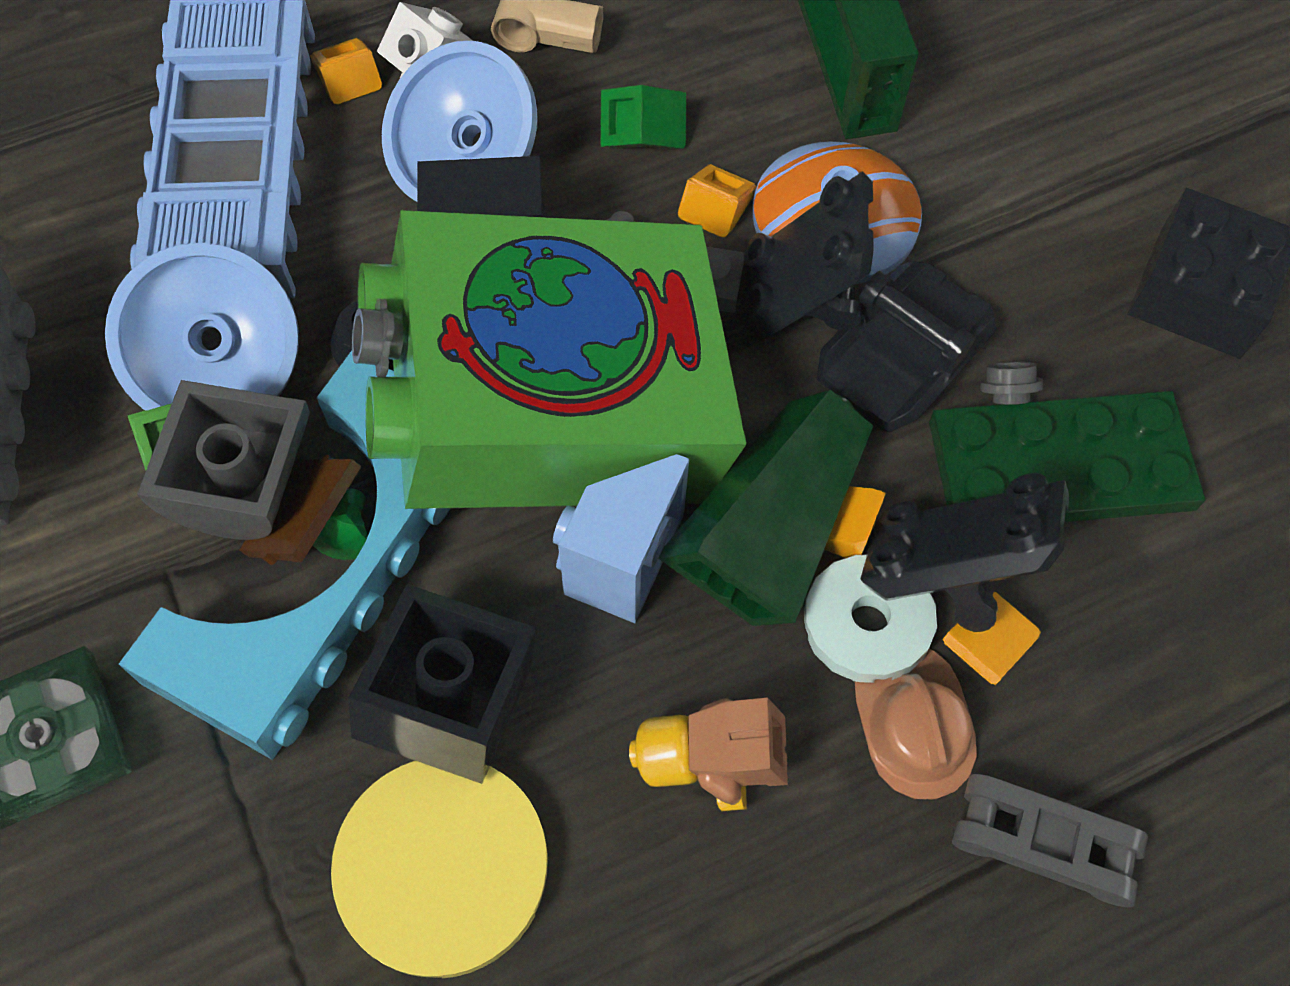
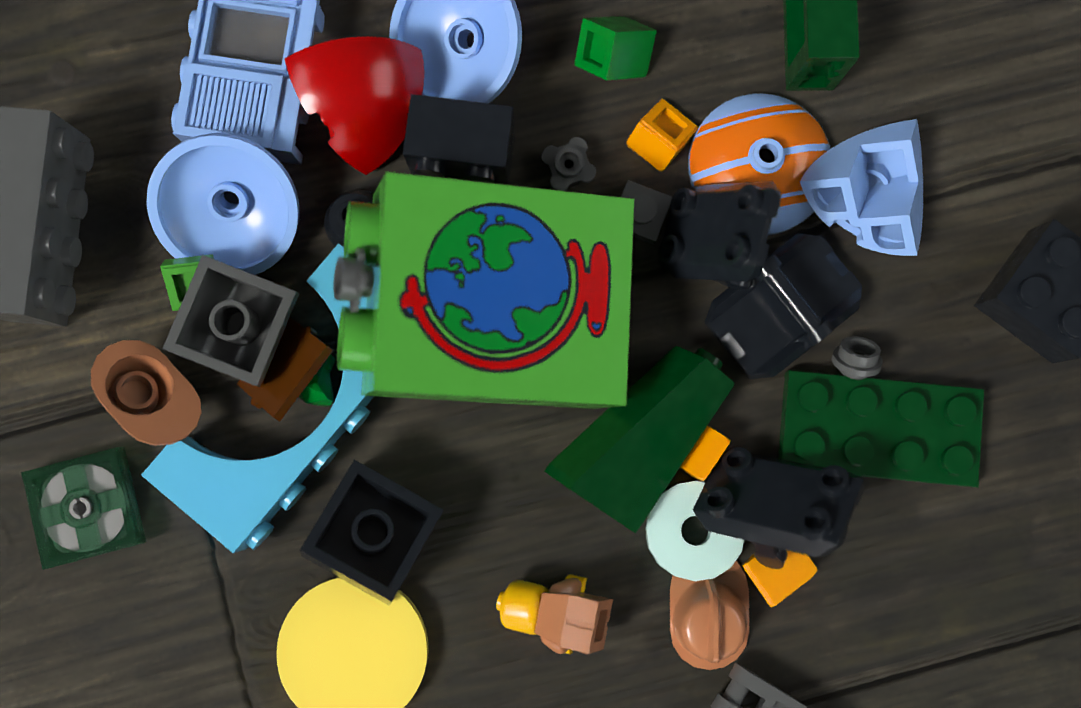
camera: 10 degrees right, 20 degrees up
light blue slope [553,454,689,623] -> none
none -> nougat piece [91,340,202,446]
none -> red brick [284,36,424,175]
none -> light blue brick [800,119,923,256]

